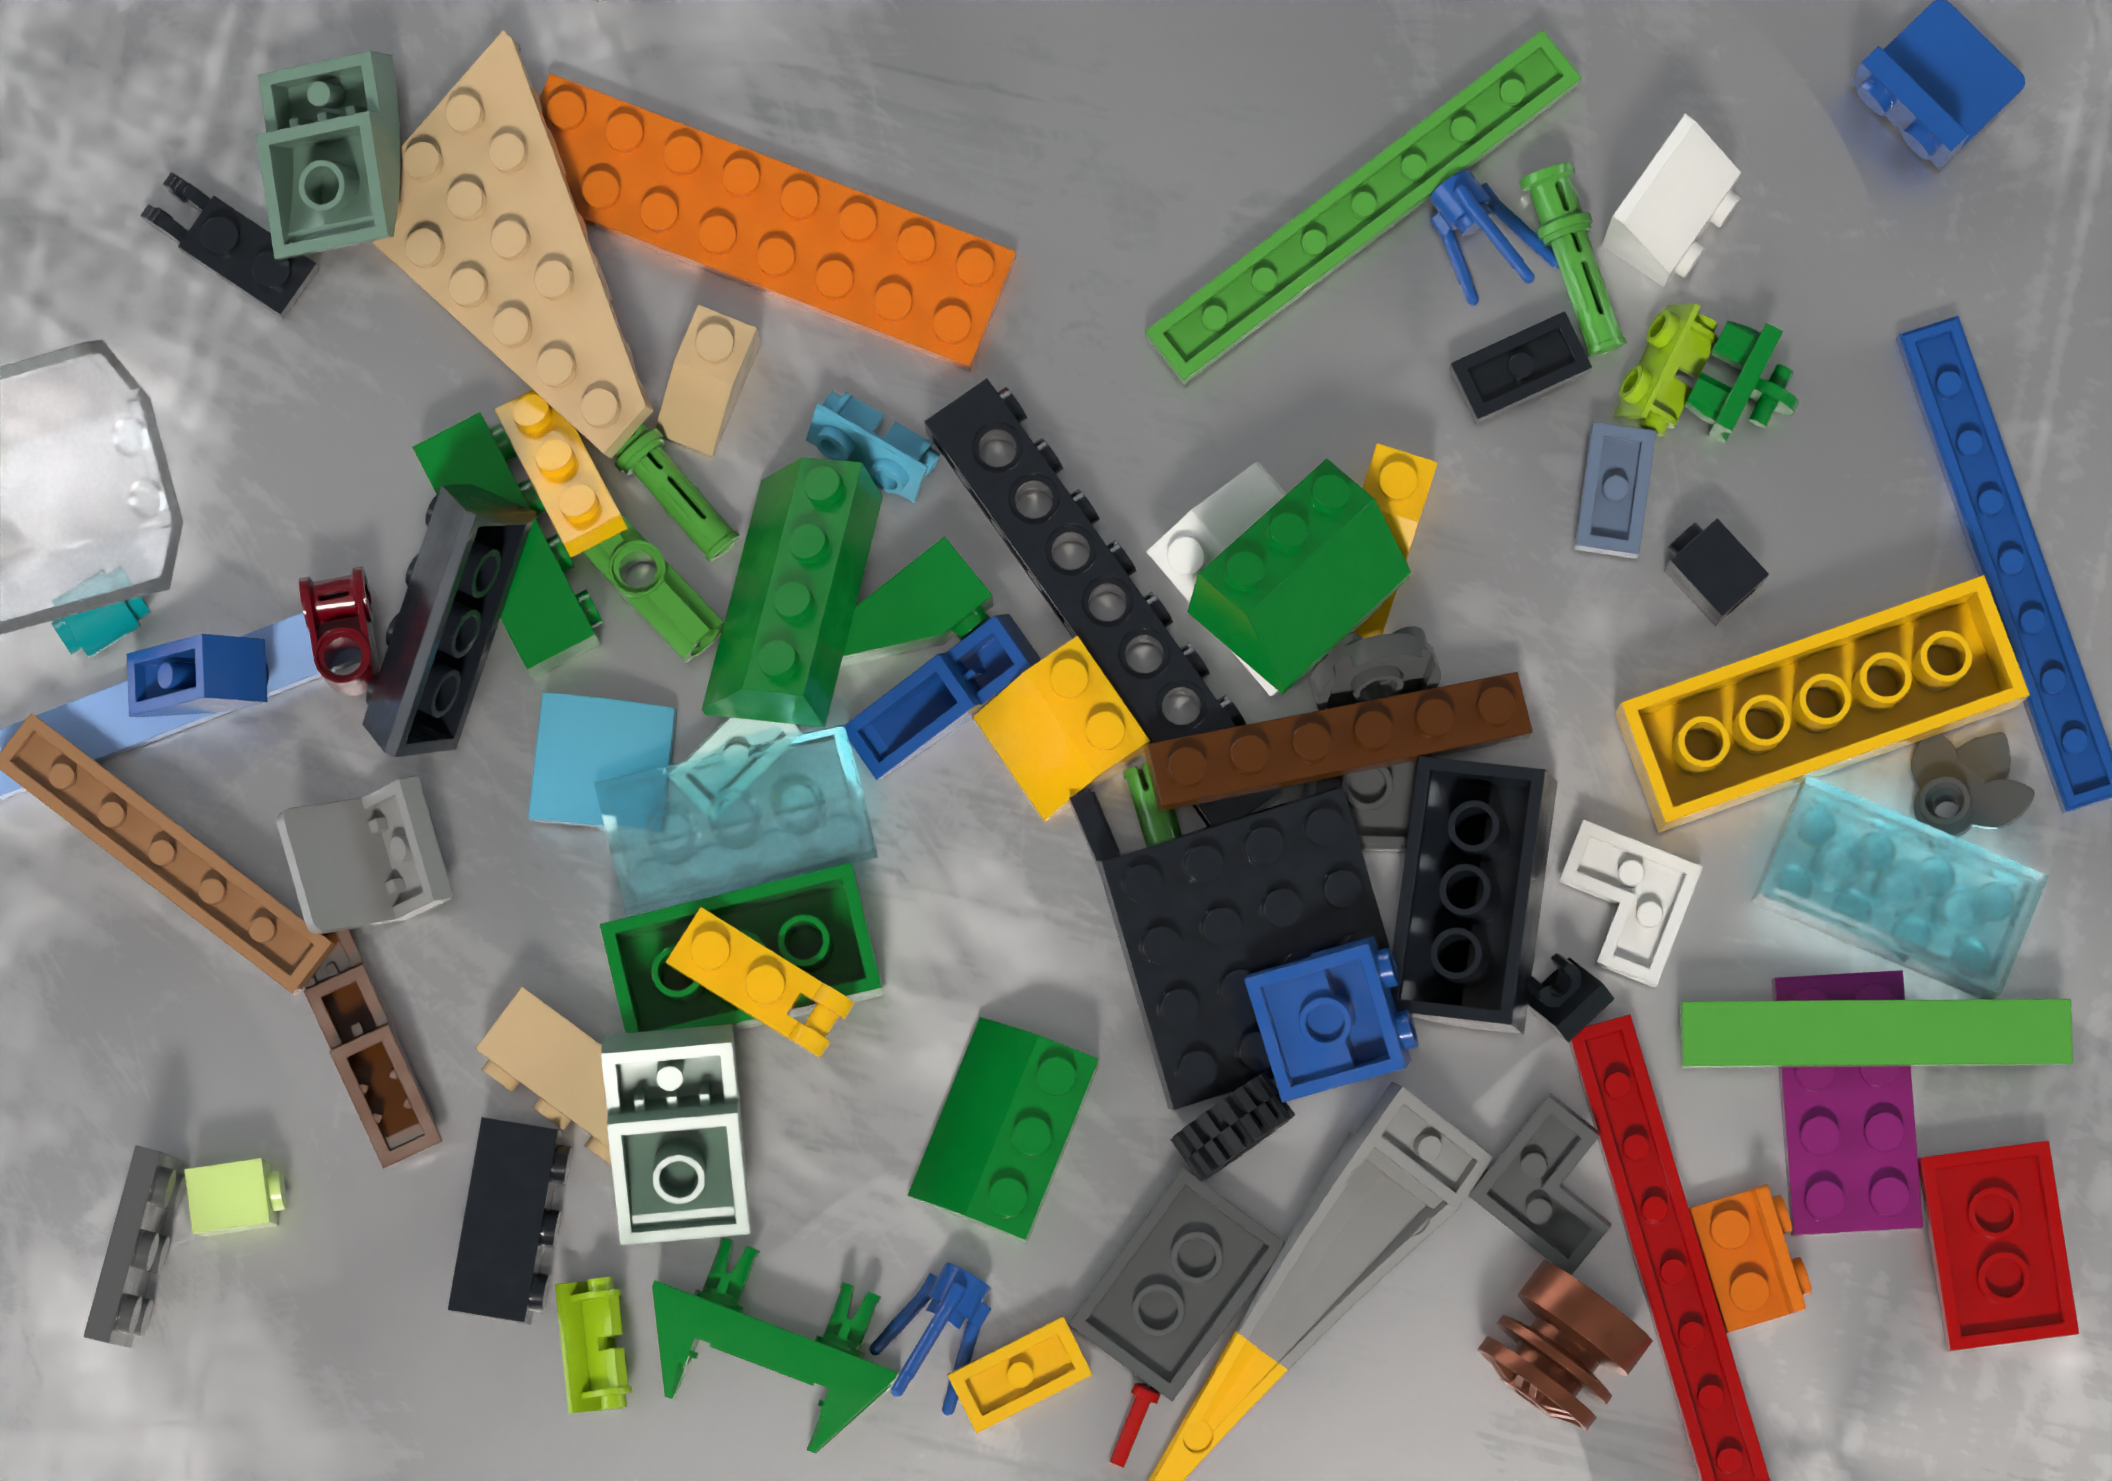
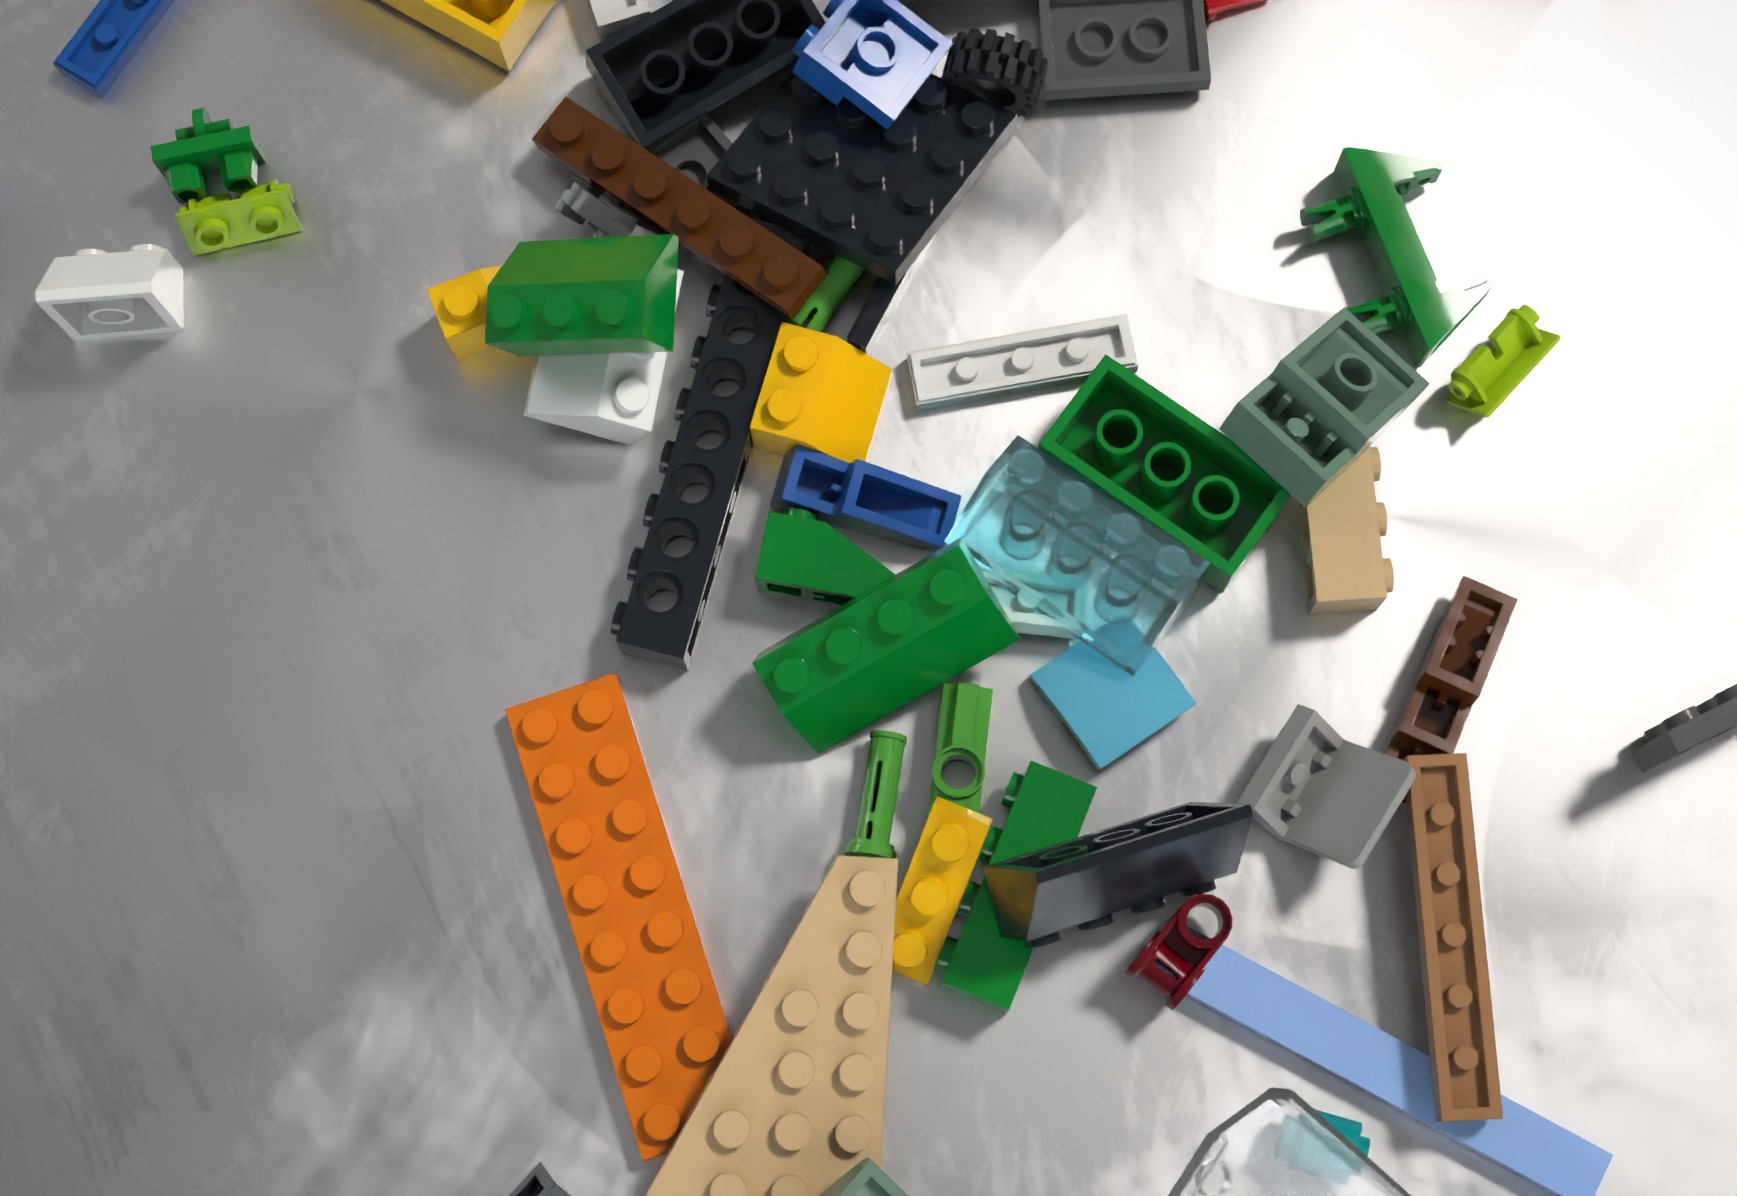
camera: 130 degrees left, 5 degrees down
blue slope [126,634,269,717] -> none
yellowish green brick [184,1158,287,1237] -> none
black brick [448,1117,572,1325] -> none
tan slope [655,305,761,458] -> none
yellow plate [666,907,855,1059] -> none
medium azure hinge [806,391,941,503] -> none
blue plant [869,1262,991,1416] -> none
green slope [907,1017,1099,1244] -> none
yellow plate [947,1316,1092,1434] -> none
bright green plate [1145,30,1582,385] -> none
blue plant [1429,169,1559,306] -> none
black plate [1449,311,1592,424] -> none
bright green pin [1519,162,1627,357] -> none
sand blue plate [1574,421,1656,559] -> none
black brick [1664,518,1769,627] -> none
none -> white tile [907,313,1139,411]

